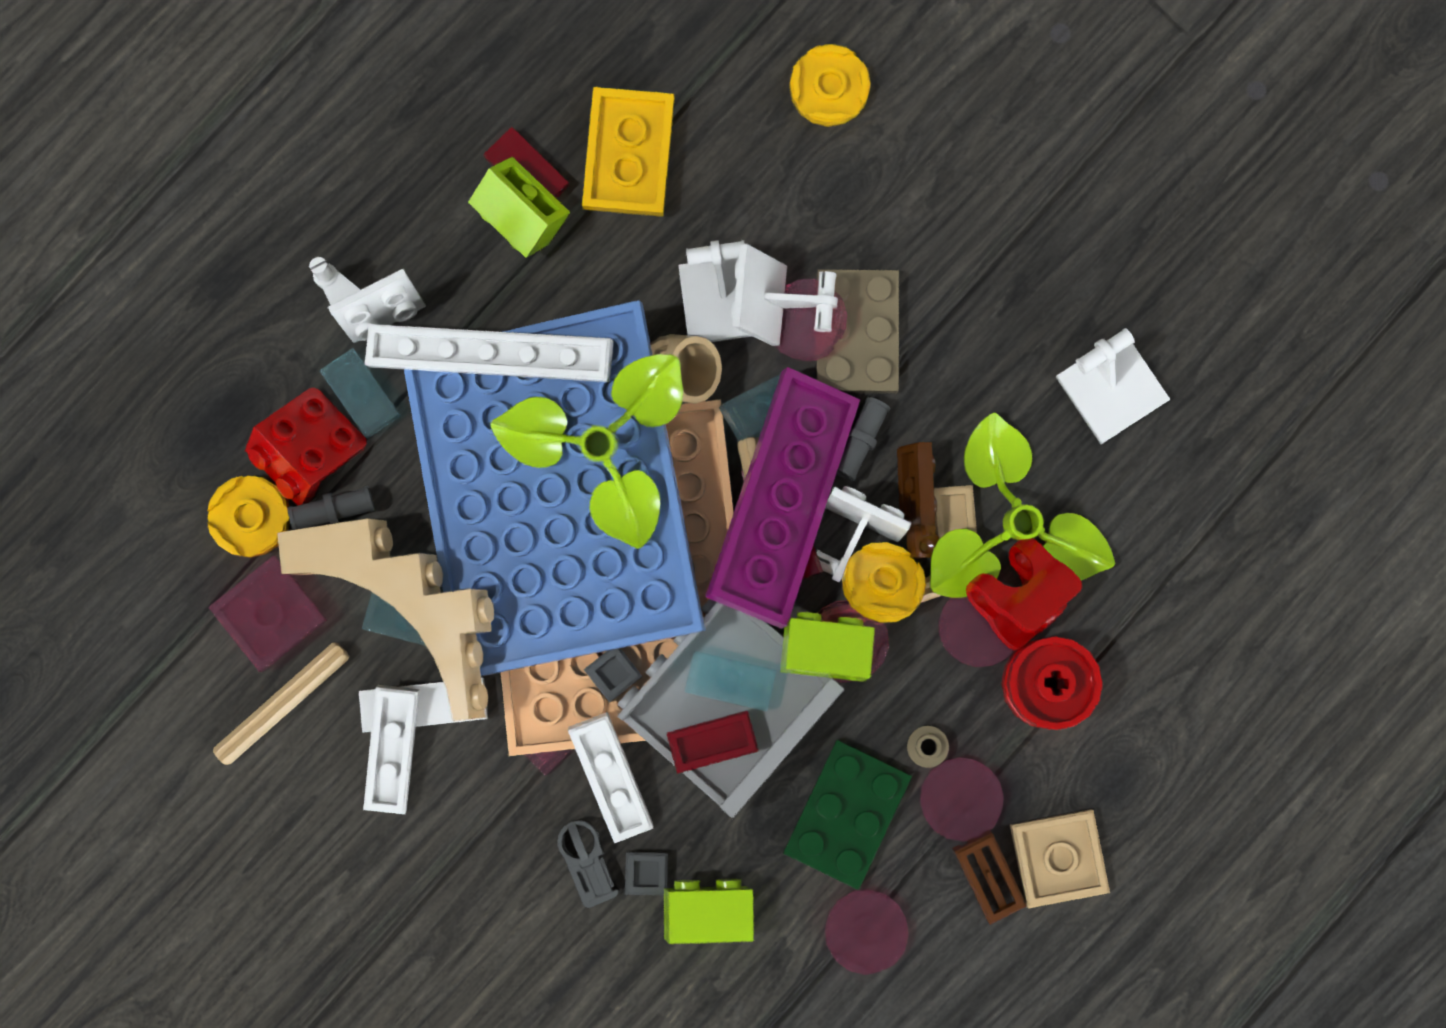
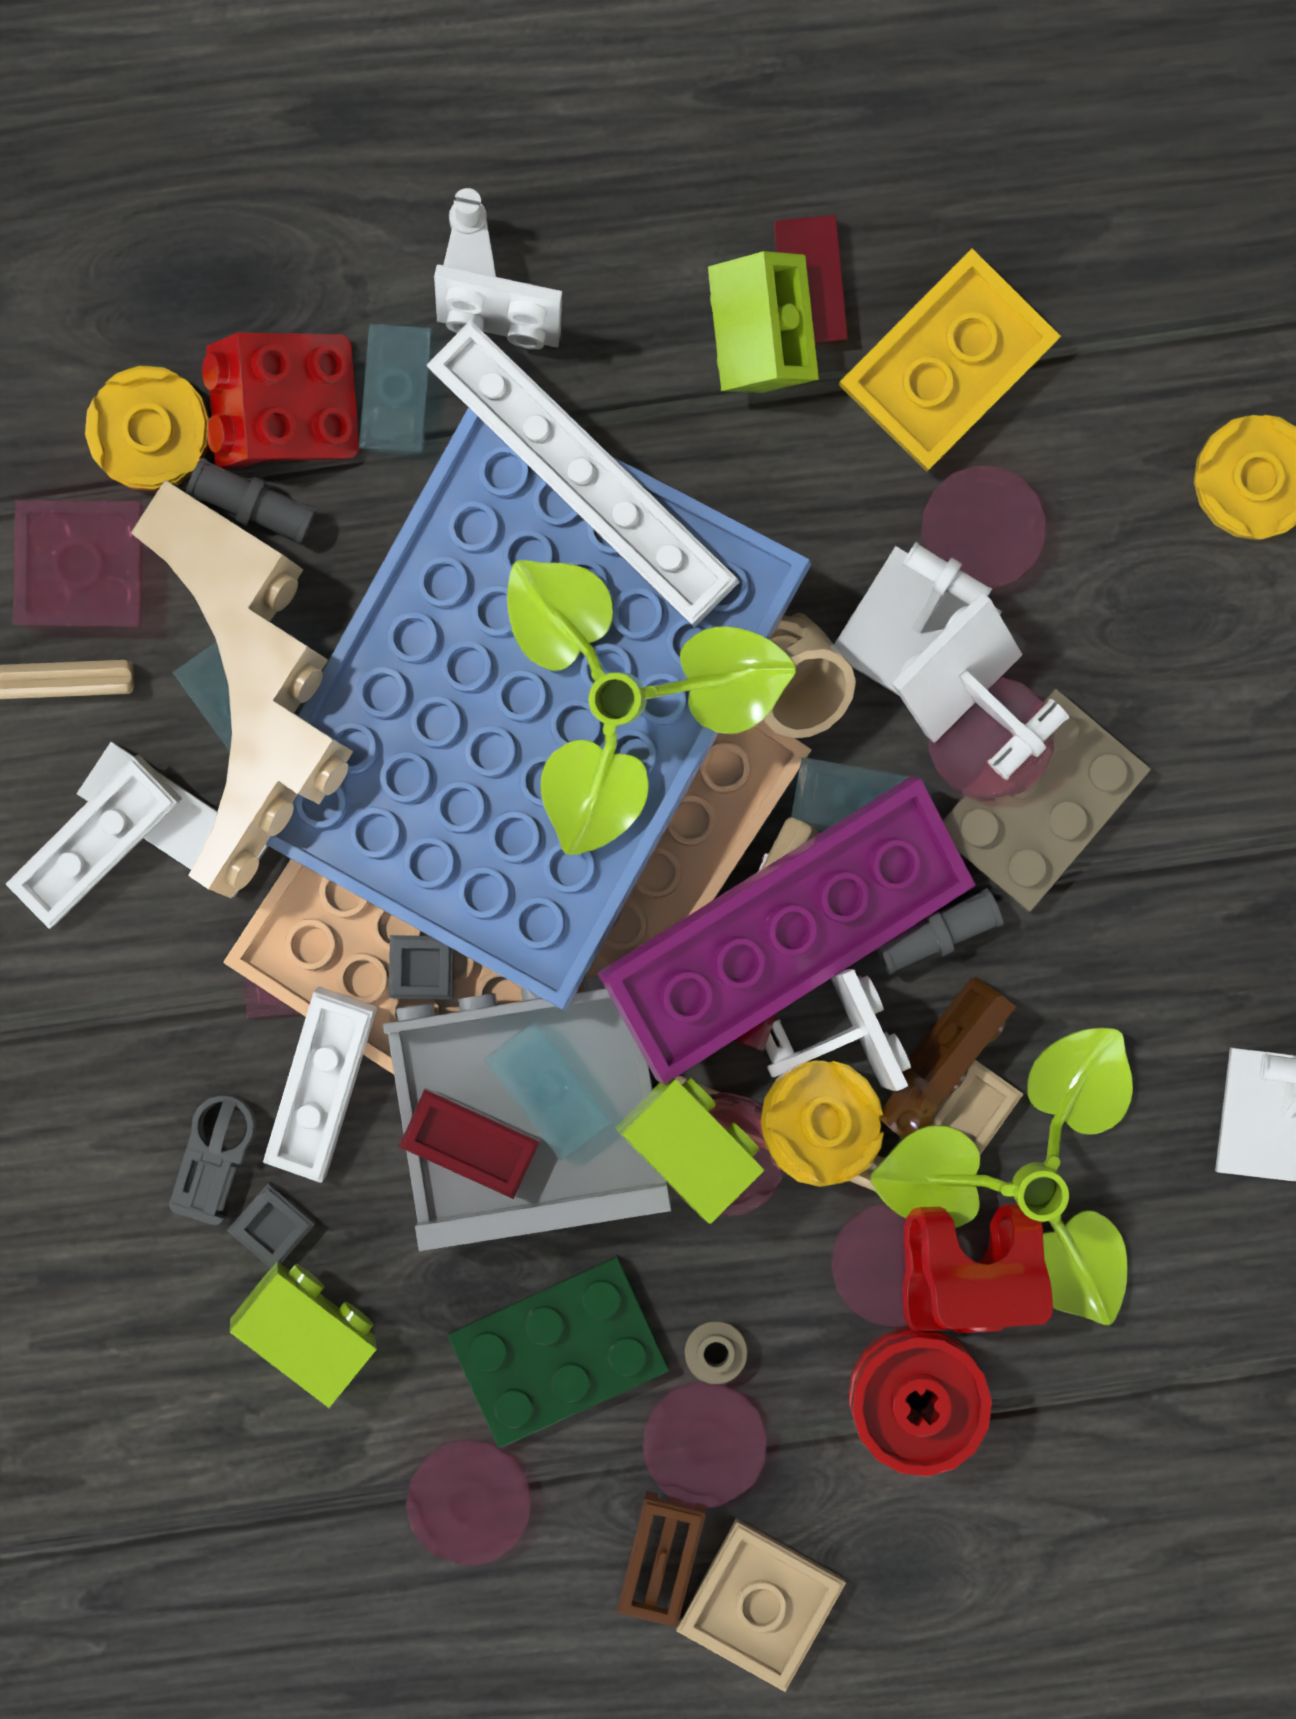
camera: 40 degrees right, 5 degrees up
none -> clear pink tile [921,466,1046,591]

